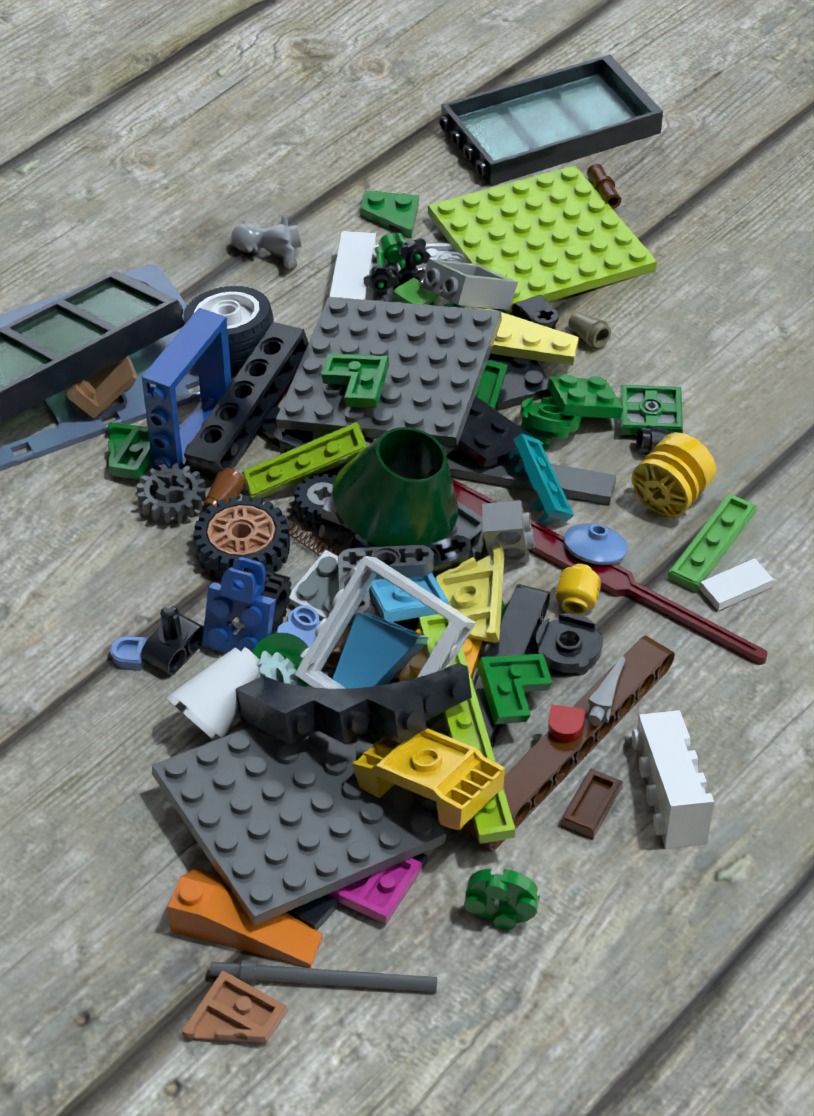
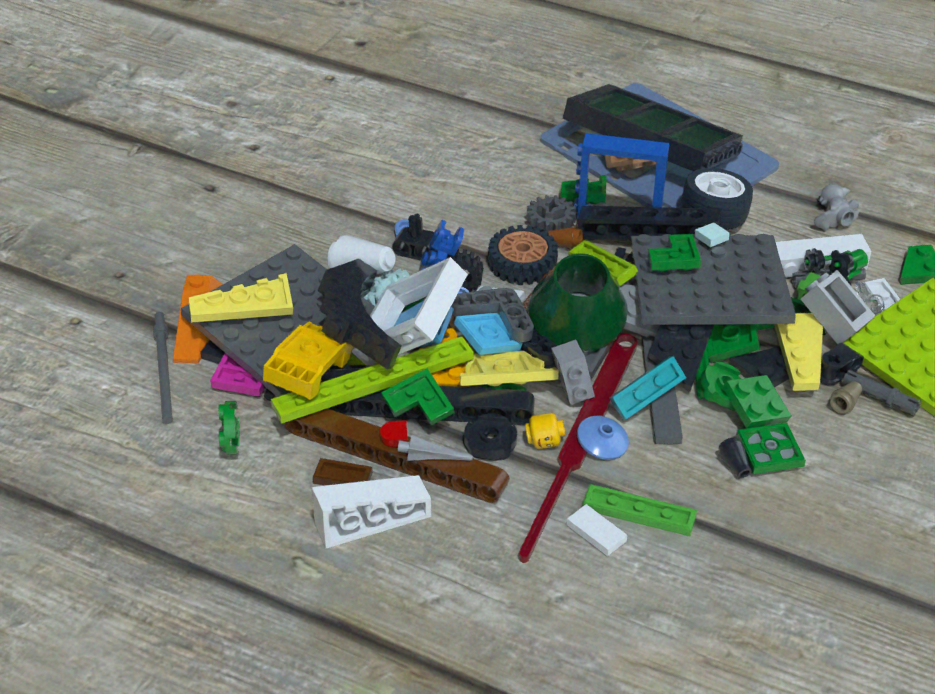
camera: 75 degrees right, 5 degrees down
nougat wing [182,970,288,1043] -> none
yellow wheel [631,432,717,518] -> none
none -> light yellow wing [189,273,293,322]
none -> light aqua tile [695,223,729,247]
none -> dark grey pin [842,370,921,416]

